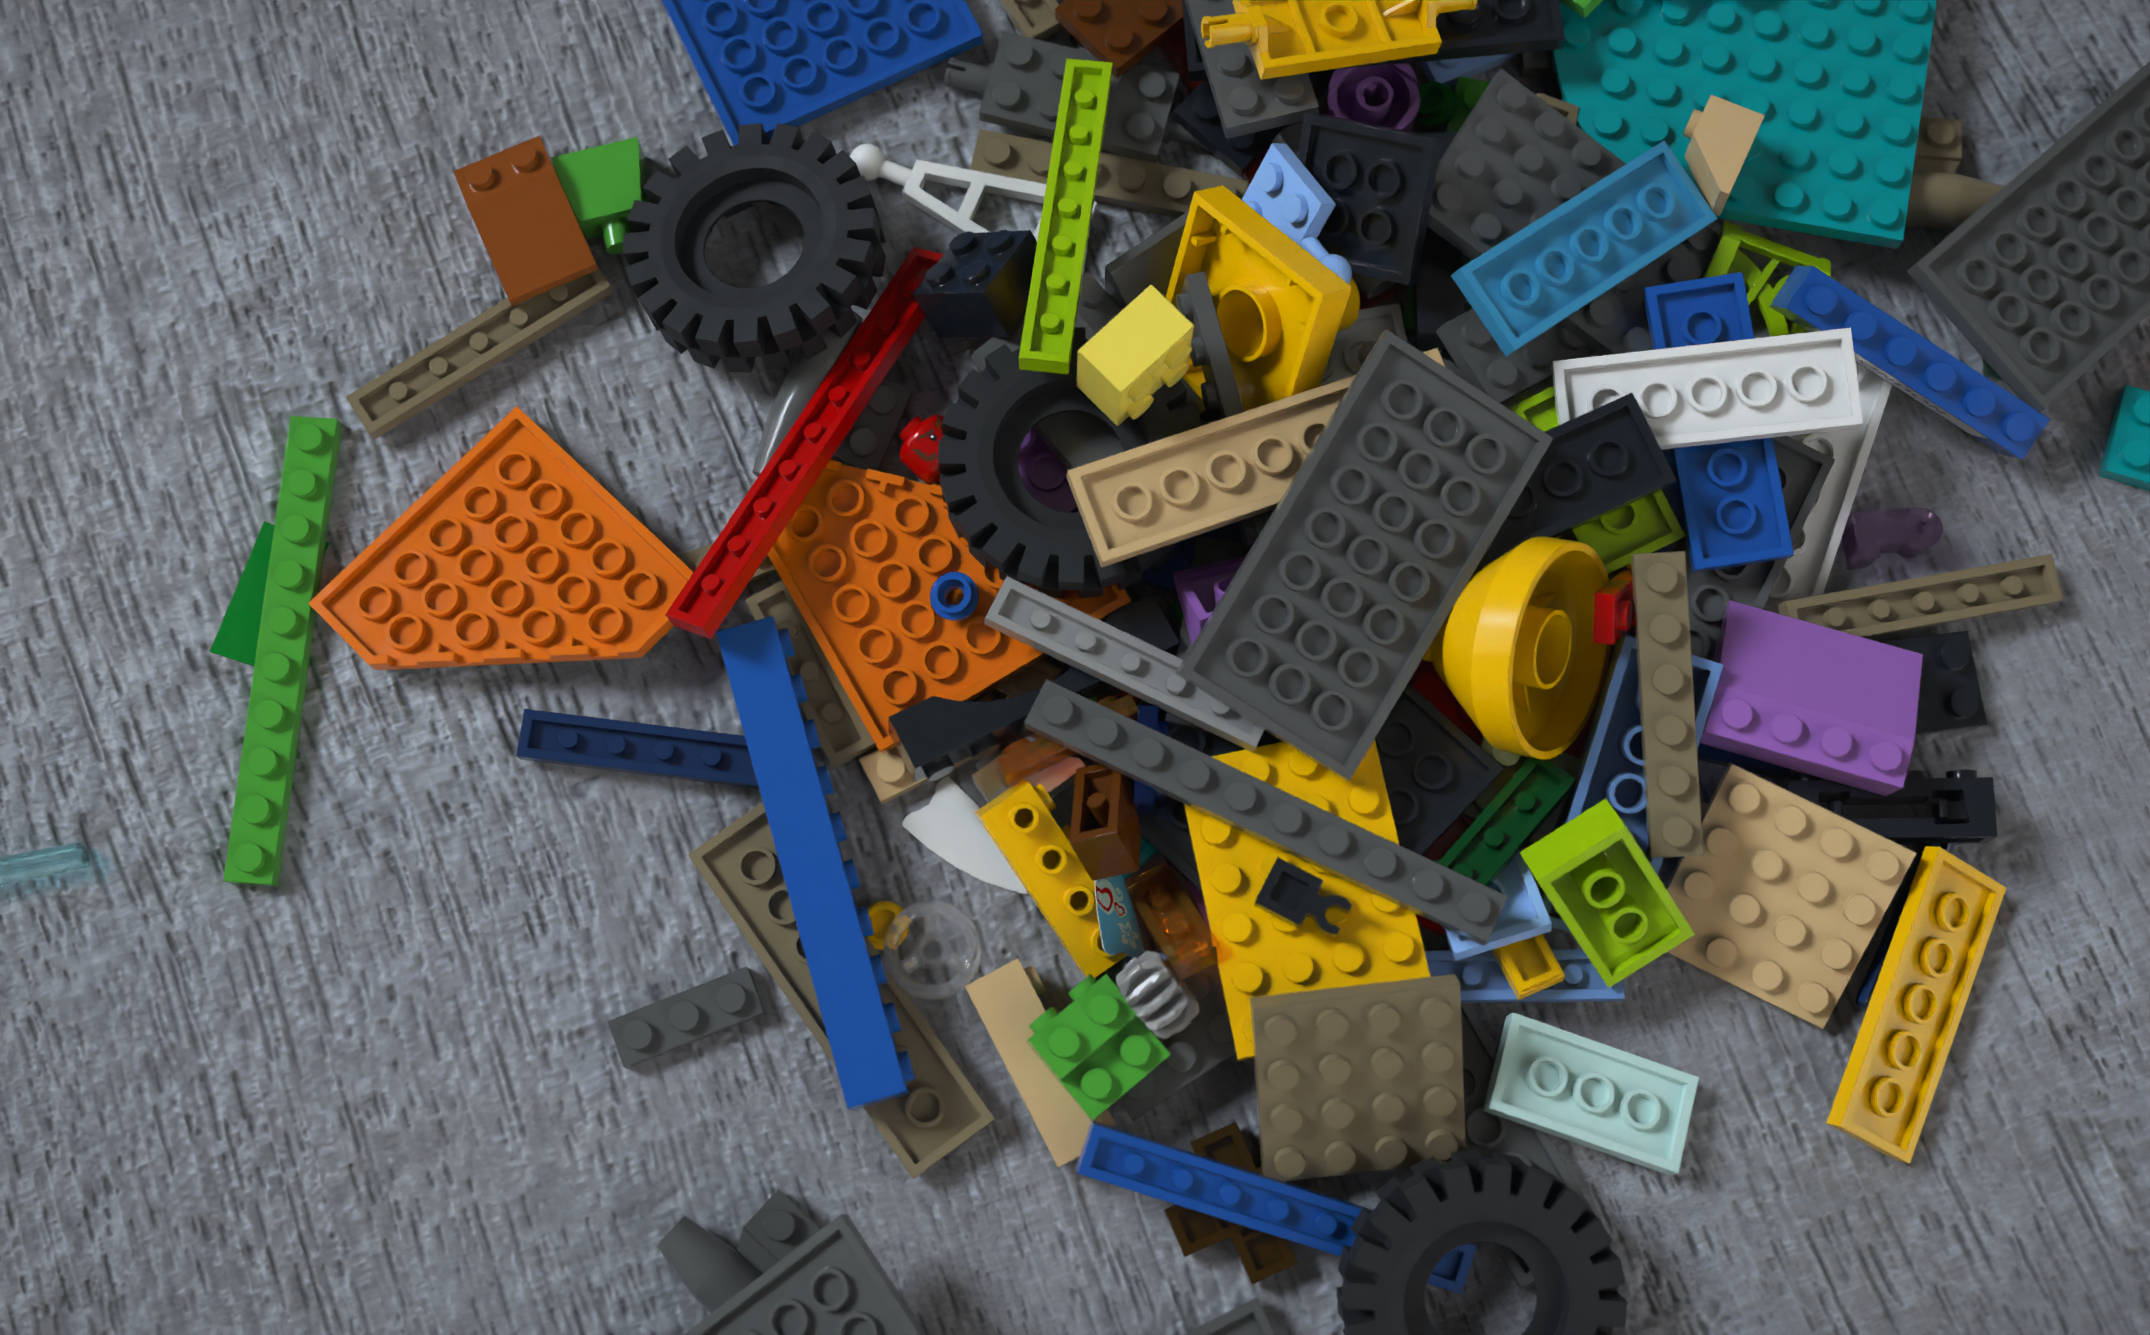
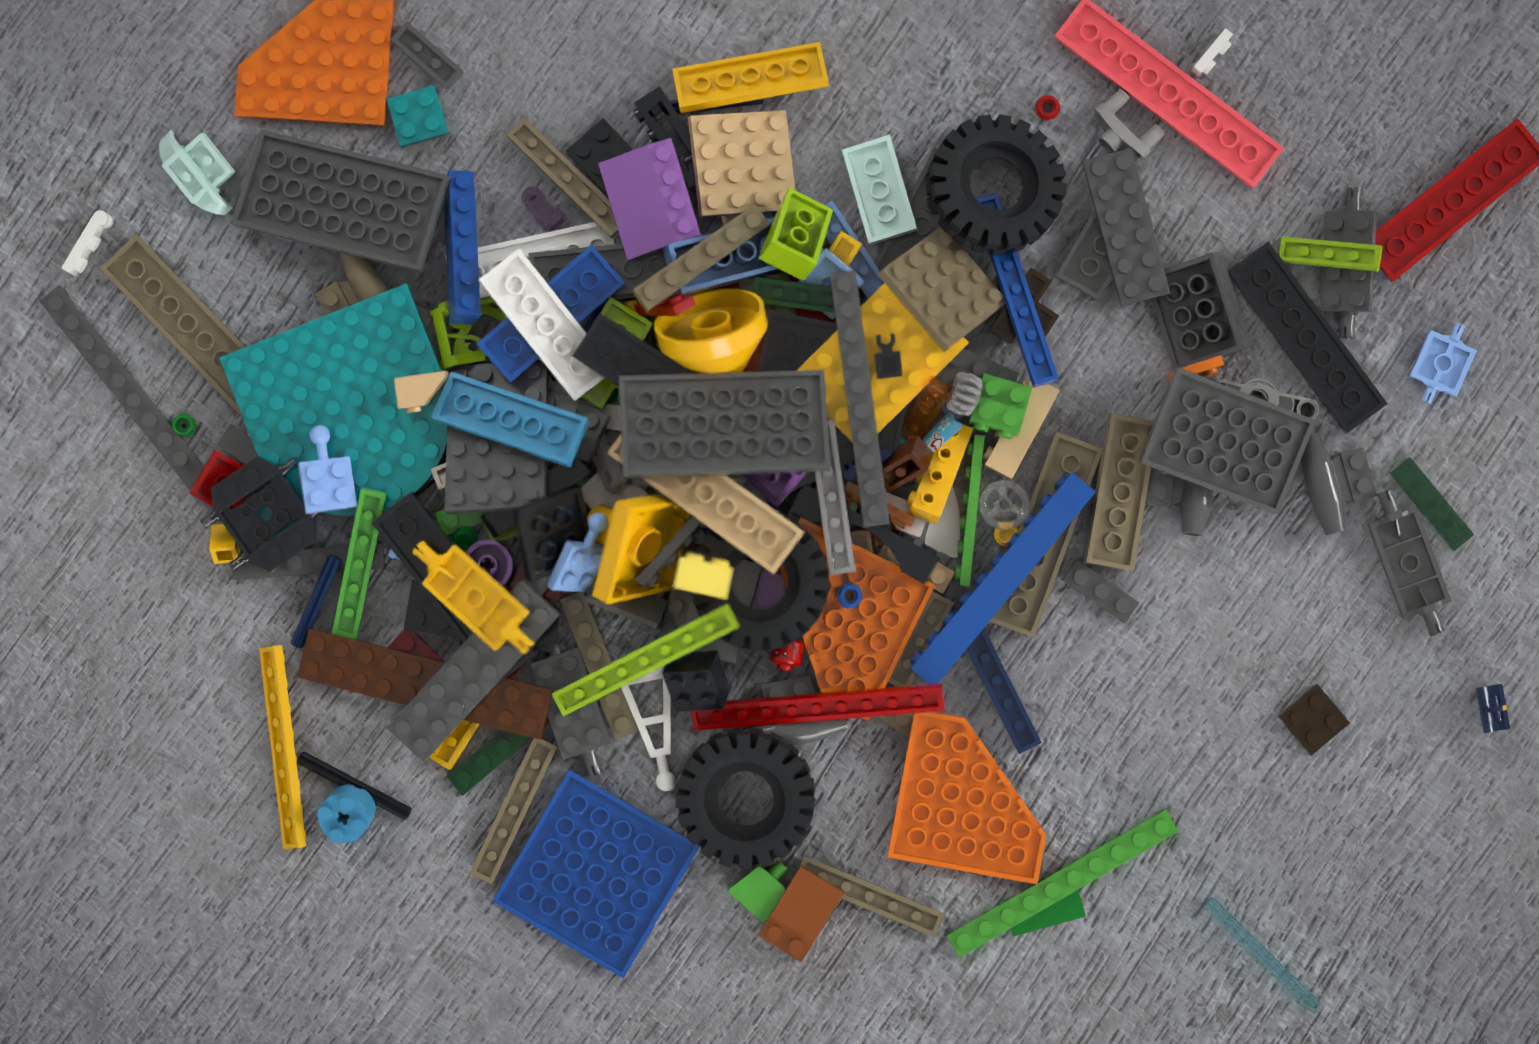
camera: 125 degrees left, 10 degrees up
none -> bright green plate [954,435,985,587]
none -> dark tan plate [1083,413,1154,571]
none -> dark brown plate [1277,684,1350,755]

